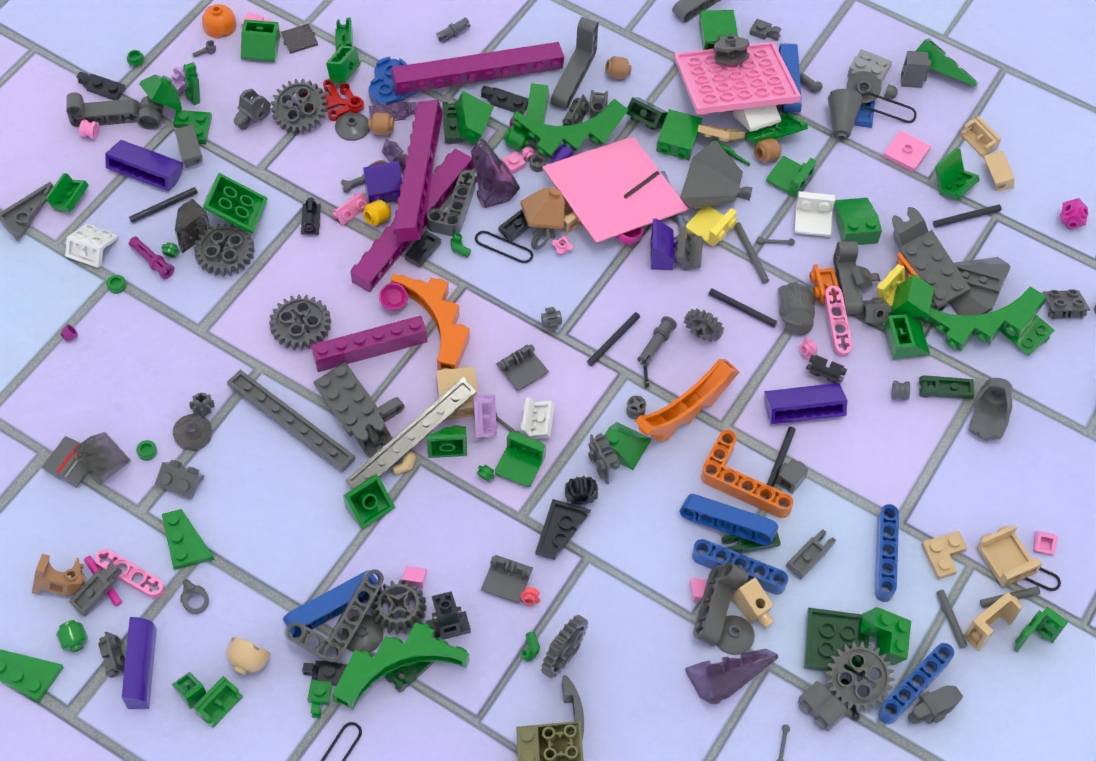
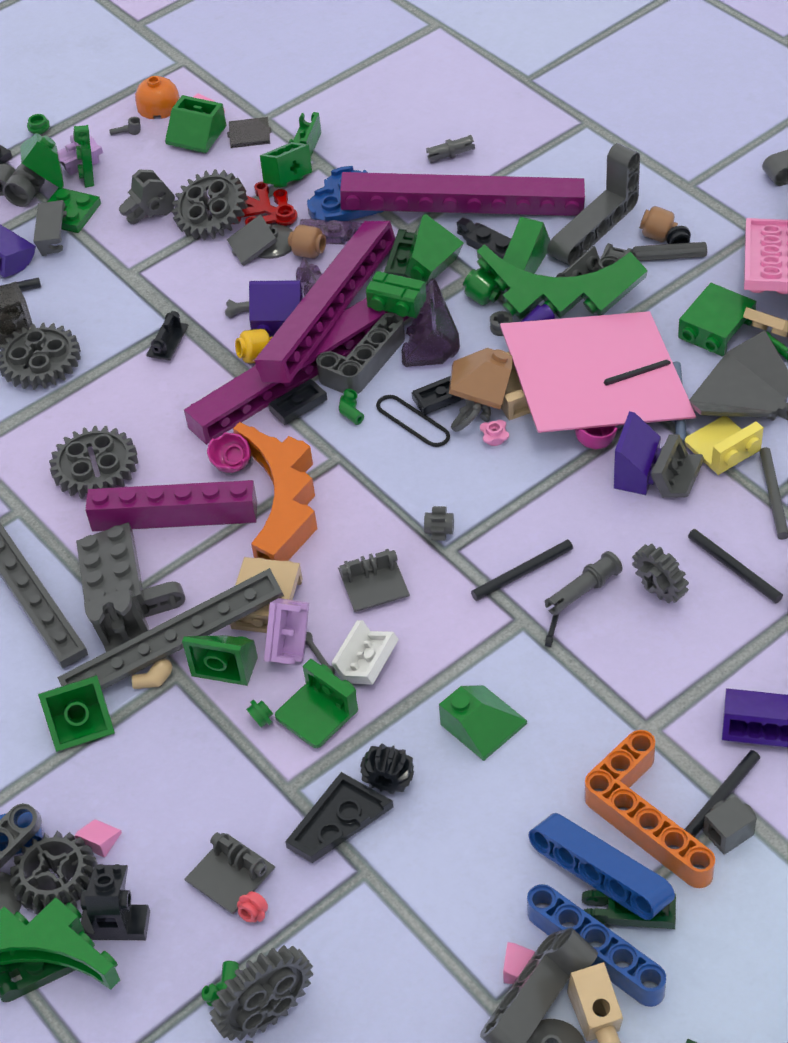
camera: 25 degrees right, 10 degrees down
green slope [203,173,268,234] -> none
bright pink hinge [332,191,368,226] -> none
bright pink plate [502,147,536,175] -> none
dark grey hinge [588,433,620,484] -> none
dark green brick [626,97,668,130] -> none
dark grey wheel [626,395,646,420] -> none
orange arch [635,359,740,441] -> none
dark grey hinge [786,529,836,579] -> none
none -> dark grey piece [227,214,278,266]
none -> green brick [366,271,426,318]
none -> dark grey axle [633,242,707,261]
none -> black plate [666,226,691,244]

